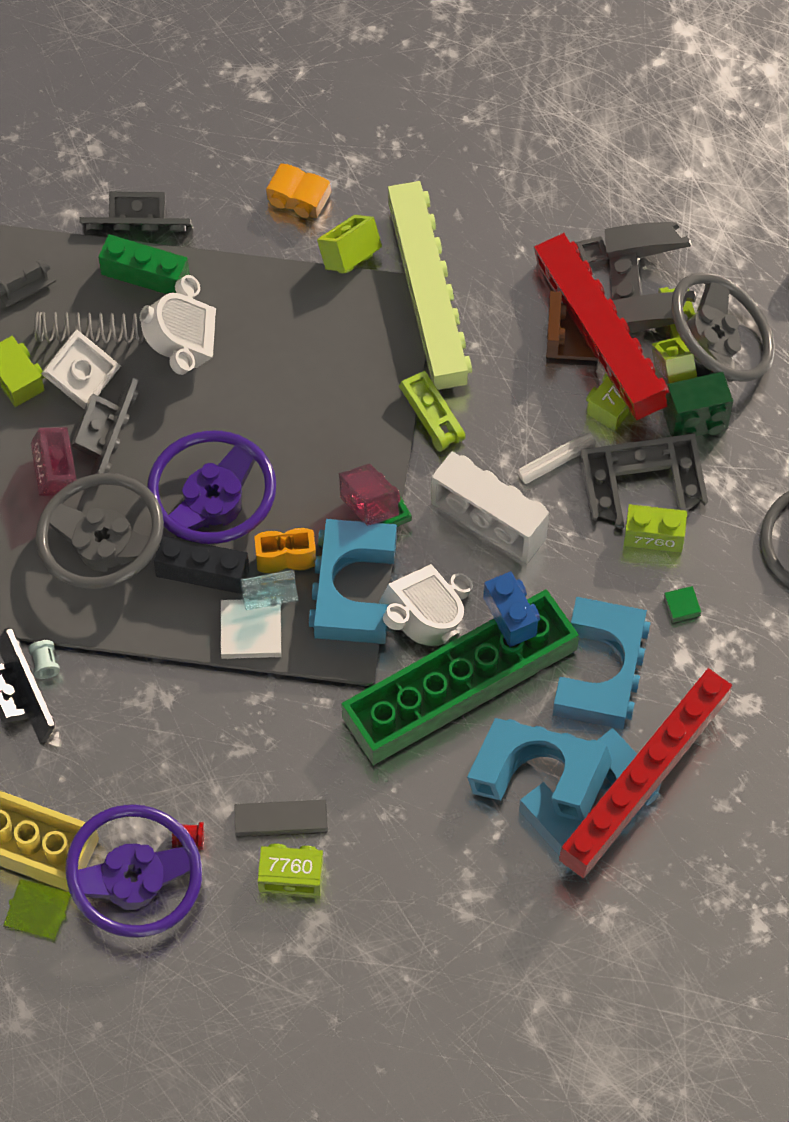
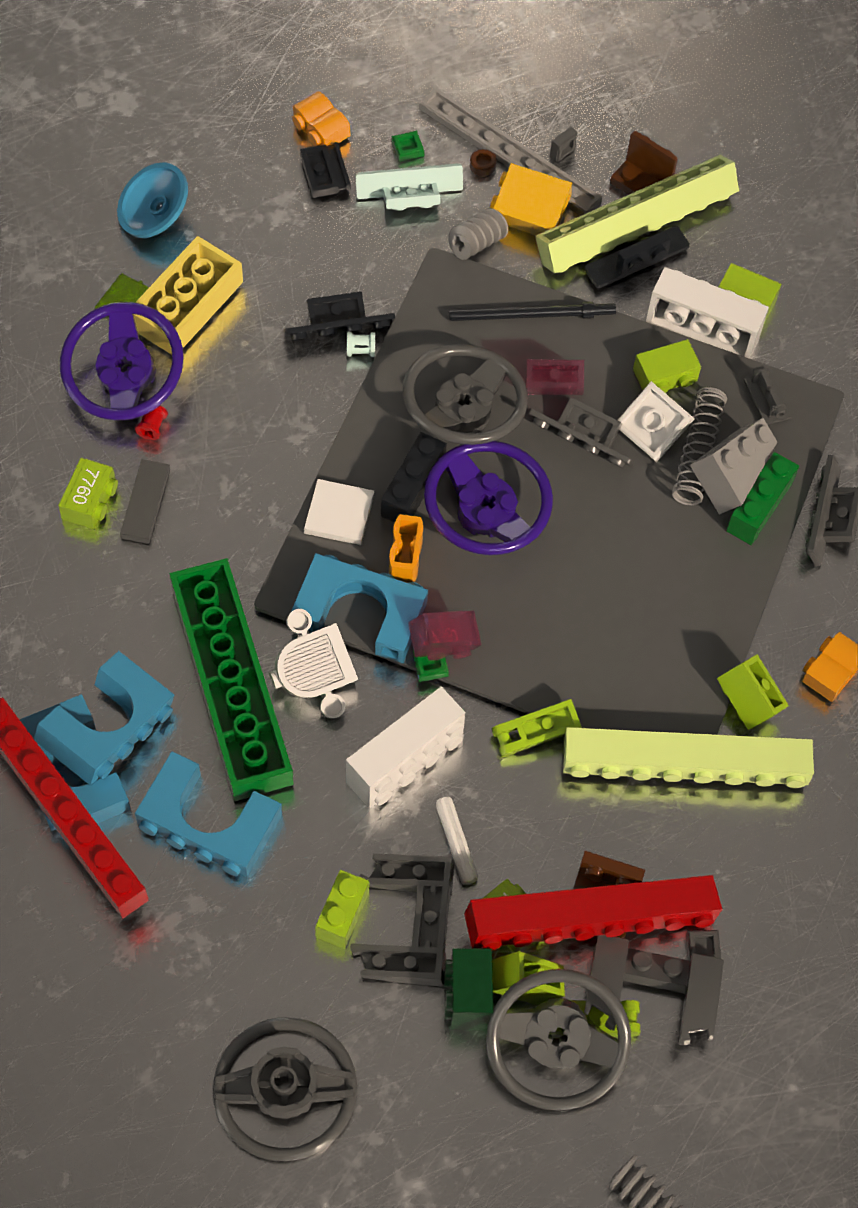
camera: 100 degrees right, 0 degrees up
white piece [139,275,216,375] -> none
clear light blue hips [240,570,299,610] -> none
blue brick [483,571,540,647] -> none
green tile [664,586,702,623] -> none
none -> light grey wedge [690,418,777,515]

